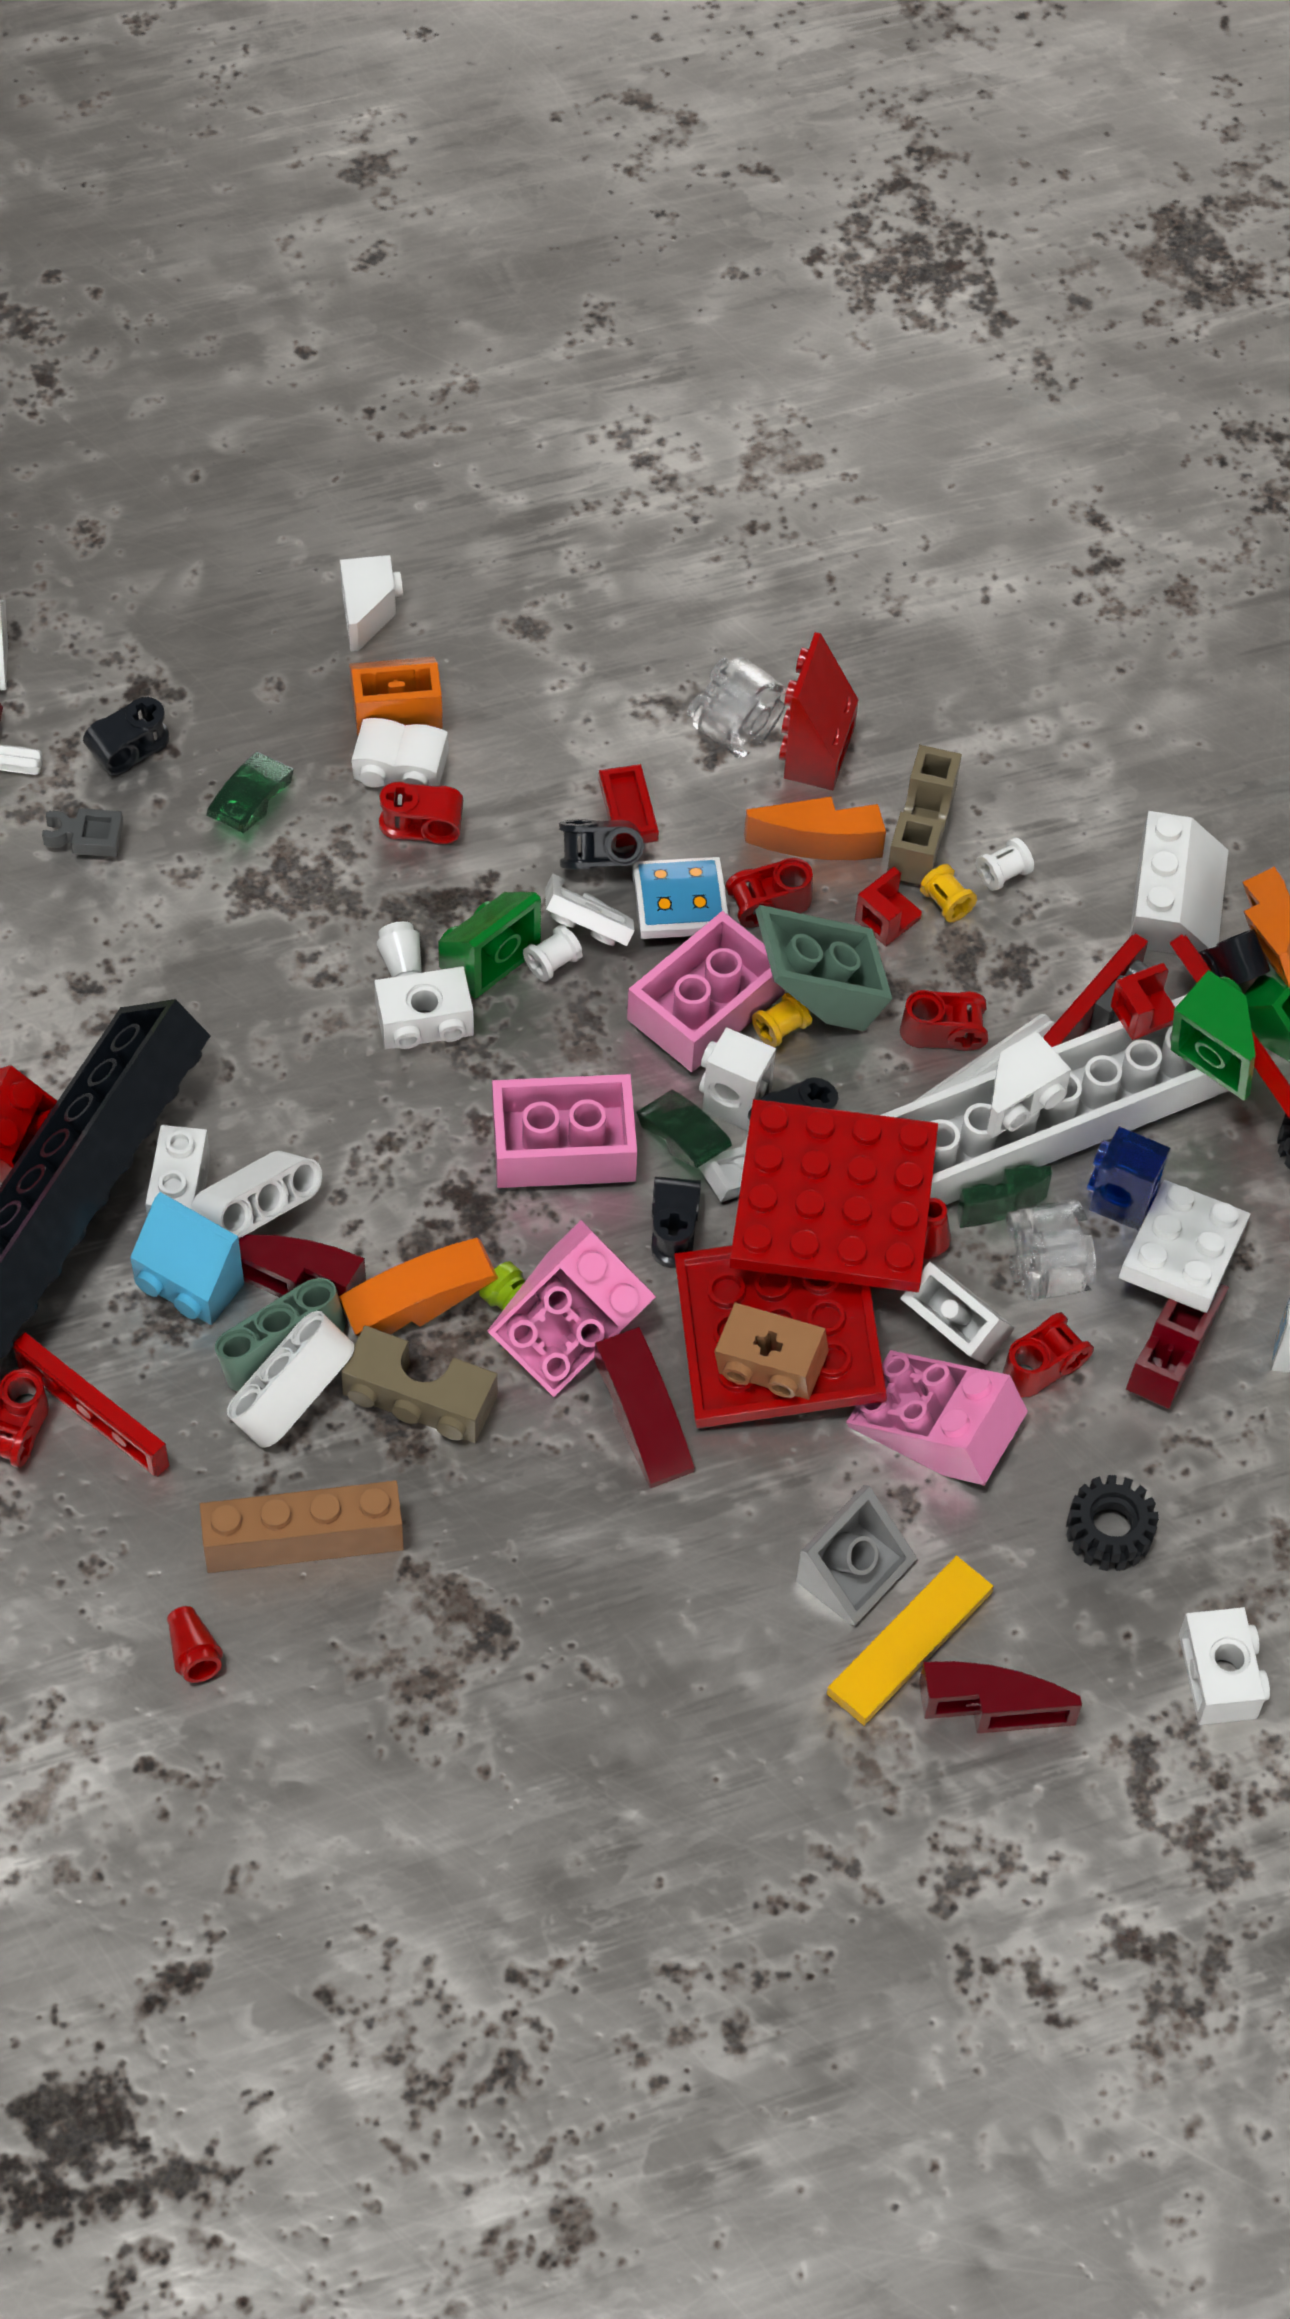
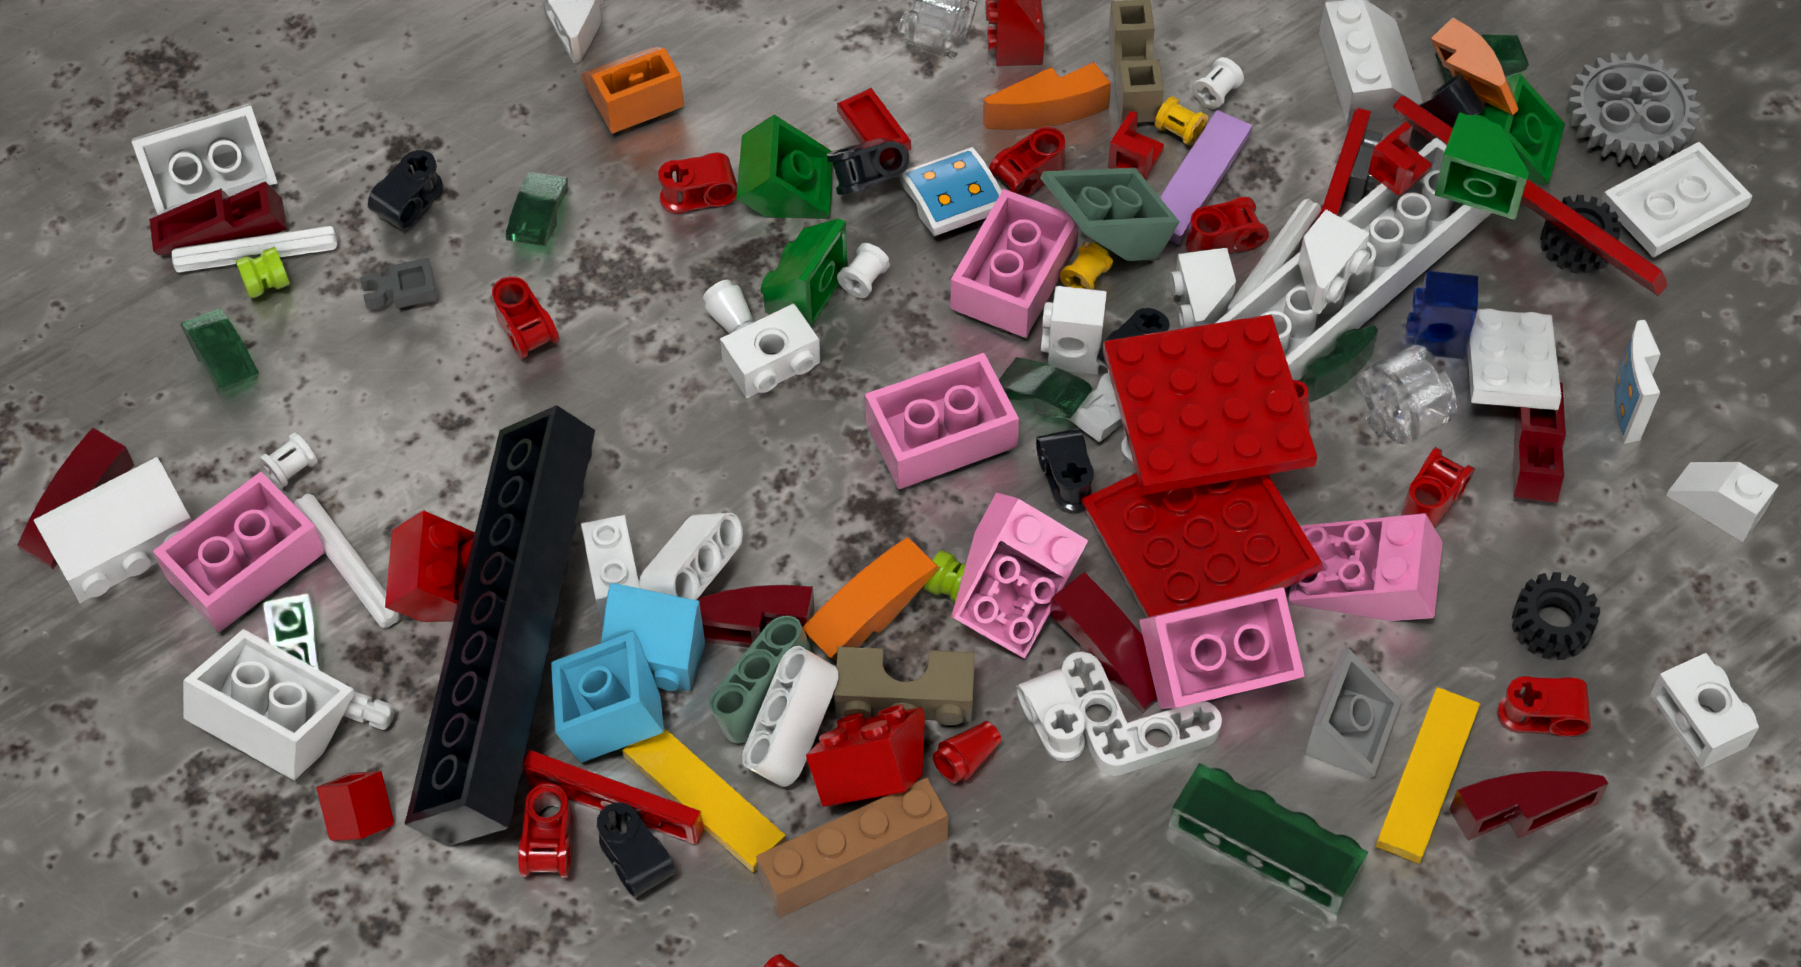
camera: 15 degrees left, 0 degrees up
white brick [351,718,449,788] -> none
white wing [545,873,635,946] -> none
medium nougat brick [715,1303,829,1400] -> none
white brick [900,1261,1015,1365] -> none
none -> red piece [492,276,560,359]
none -> medium azure slope [551,631,664,763]
none -> black piece [597,803,676,898]
none -> yellow tile [622,728,786,874]
none -> green slope [737,114,833,219]
none -> red slope [806,705,925,807]
none -> red cone [933,721,1002,783]
none -> white piece [1016,668,1085,762]
none -> white beam [1061,652,1222,776]
none -> bright pink brick [1139,587,1305,709]
none -> lavender tile [1160,110,1253,245]
none -> clear green brick [1169,763,1368,916]
none -> white slope [1170,248,1236,329]
none -> red piece [1497,676,1591,737]

